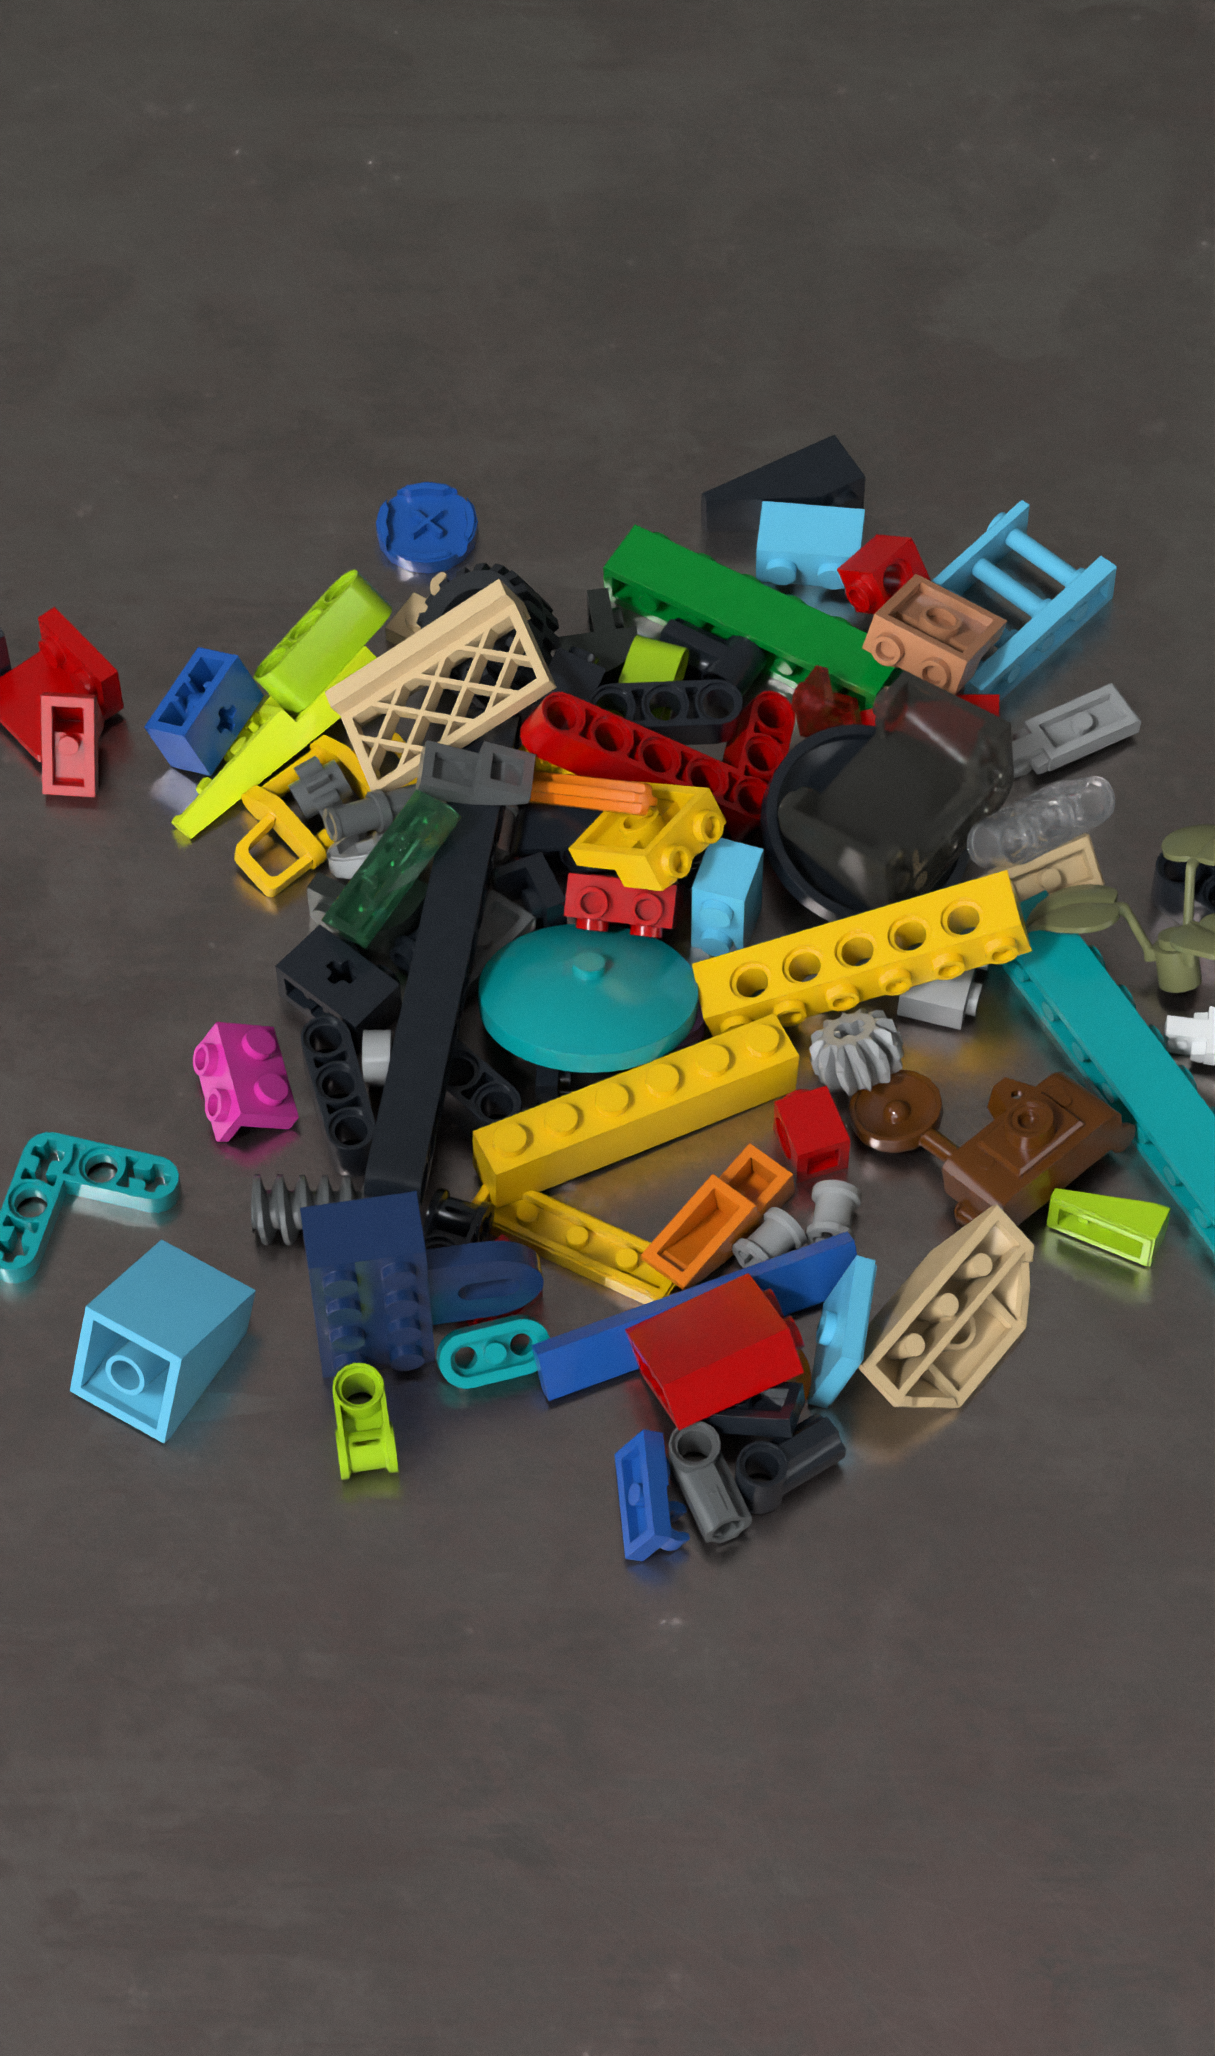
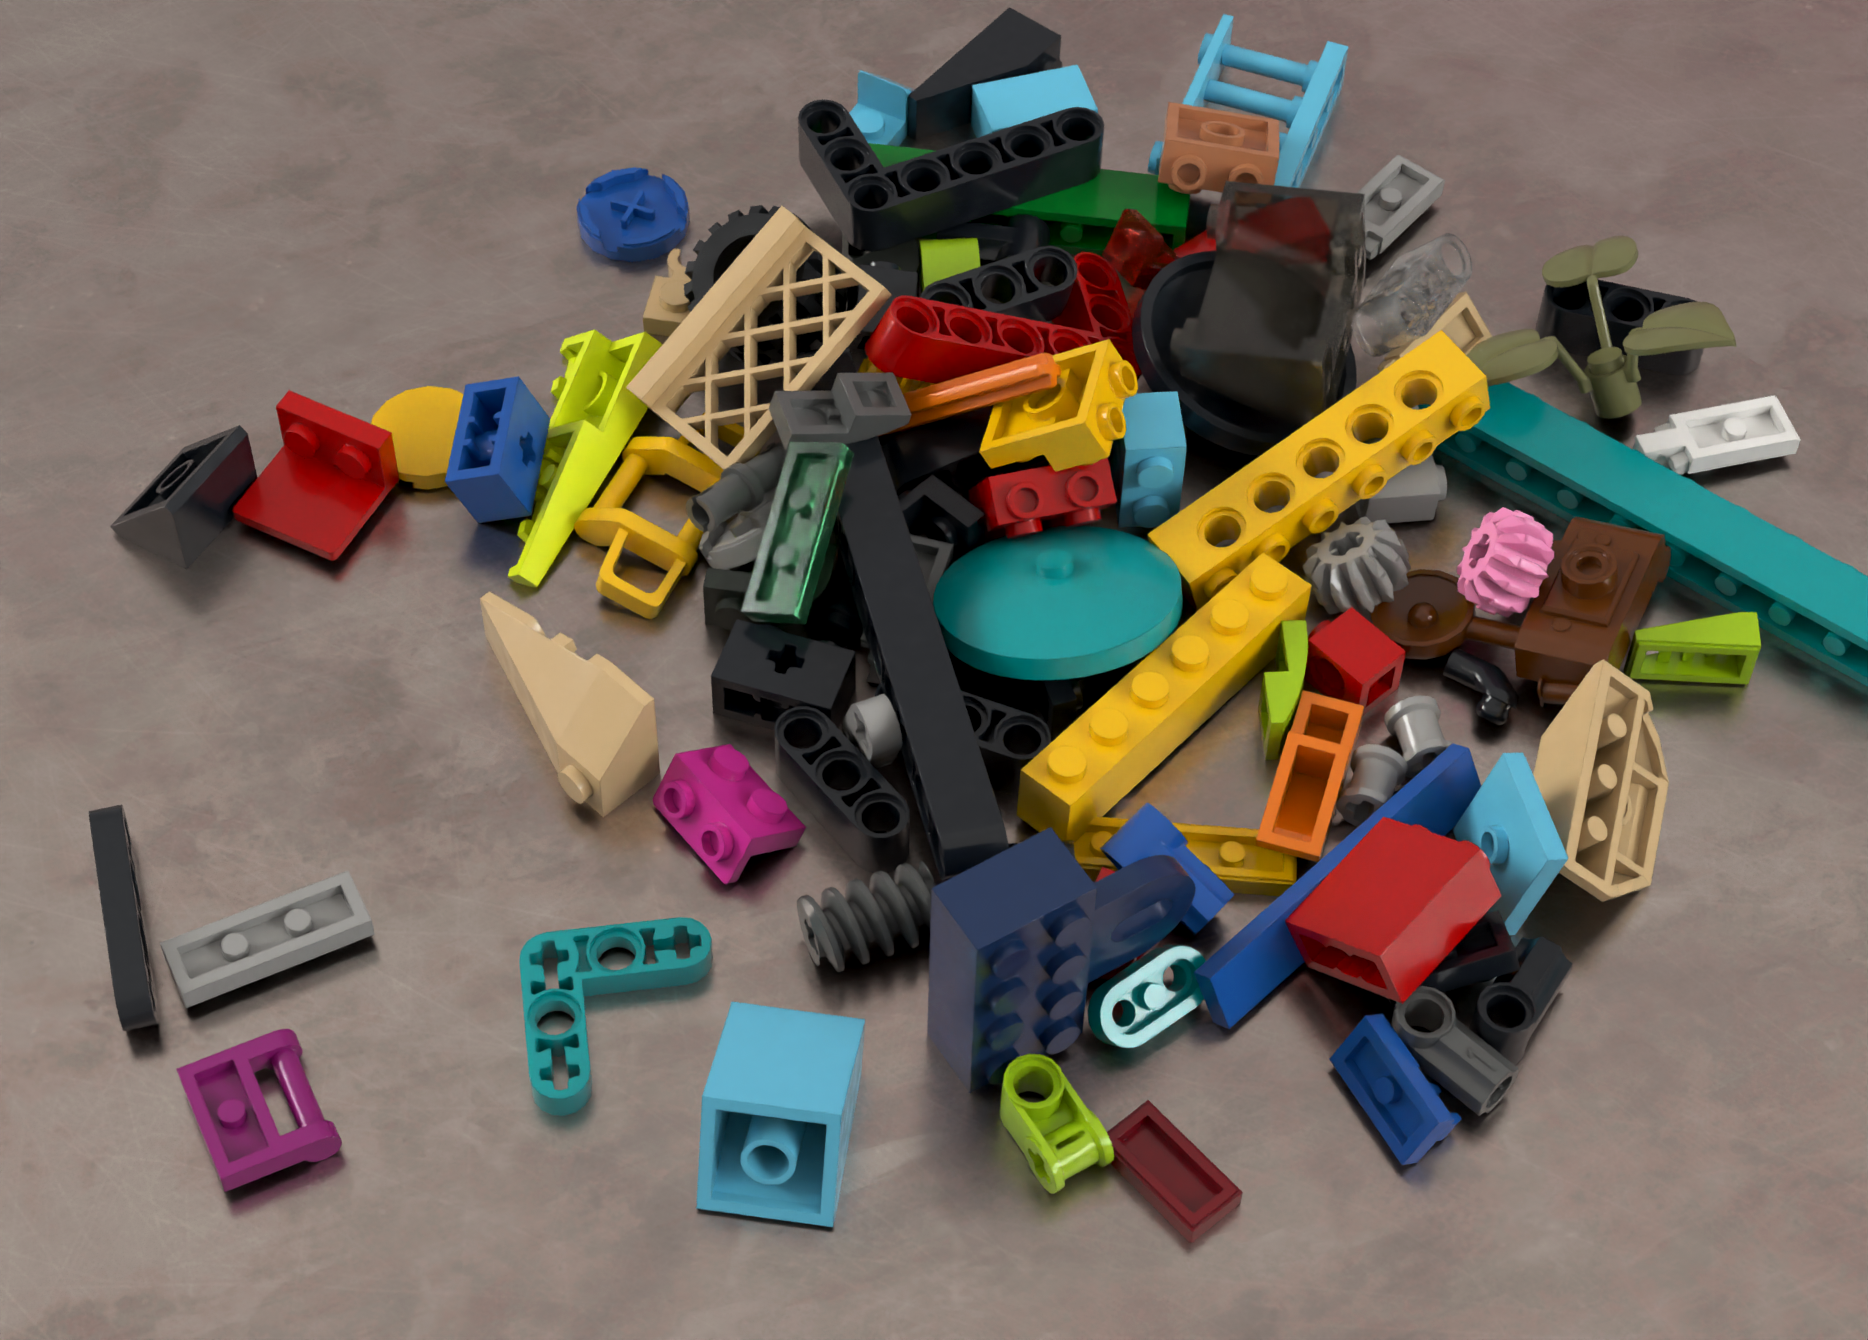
camera: 25 degrees left, 5 degrees down
slope [41,692,104,797] -> none
lime beam [253,569,392,716] -> none
dark grey gear [288,756,353,820] -> none
red brick [837,534,931,614] -> none
none -> yellow tile [371,386,463,490]
none -> tan wedge [480,591,660,817]
none -> black beam [798,99,1105,252]
none -> medium azure slope [849,70,915,146]
none -> blue piece [1100,802,1235,936]
none -> dark red tile [1107,1100,1243,1244]
none -> lime slope [1258,620,1308,760]
none -> black arm [1443,648,1519,725]
none -> bright pink gear [1457,507,1554,618]

